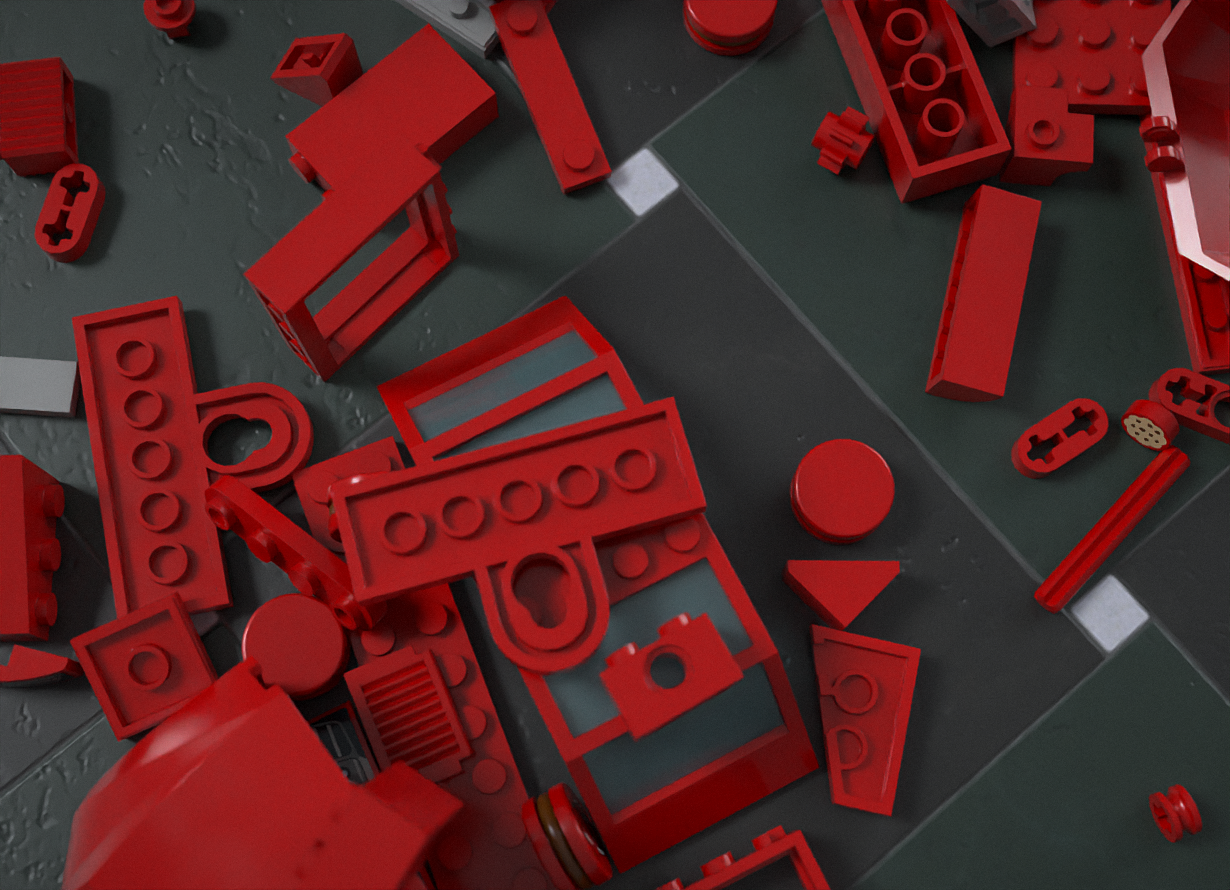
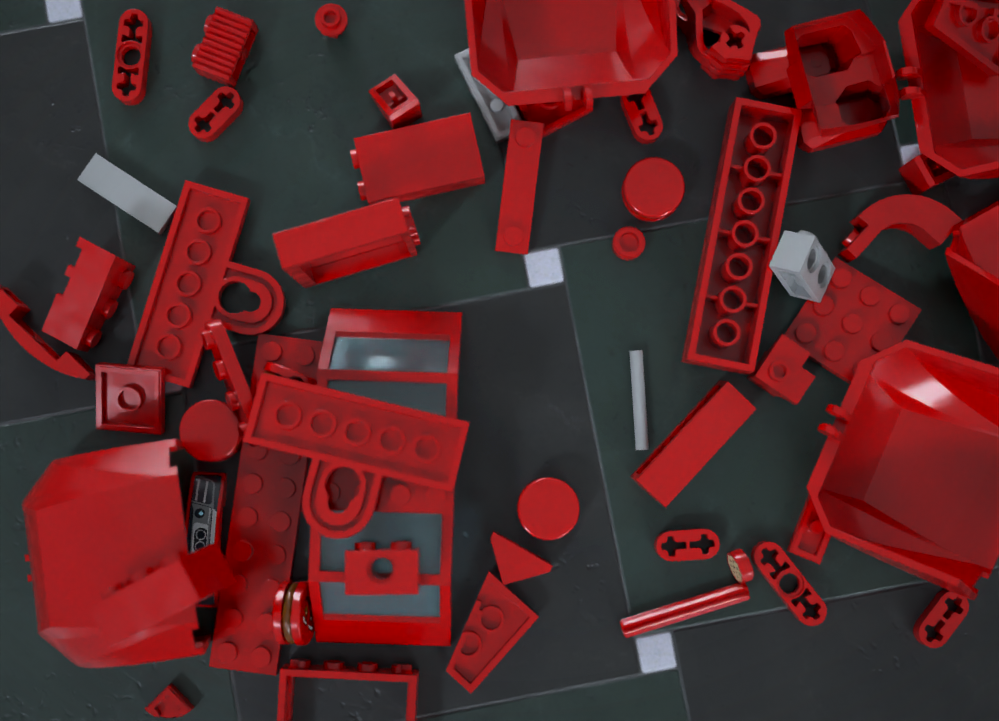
camera: 30 degrees right, 10 degrees up
red window [343,645,475,784] -> none
red gear [811,106,875,175] -> none
none -> red tile [612,226,646,260]
none -> light grey bar [629,350,649,450]

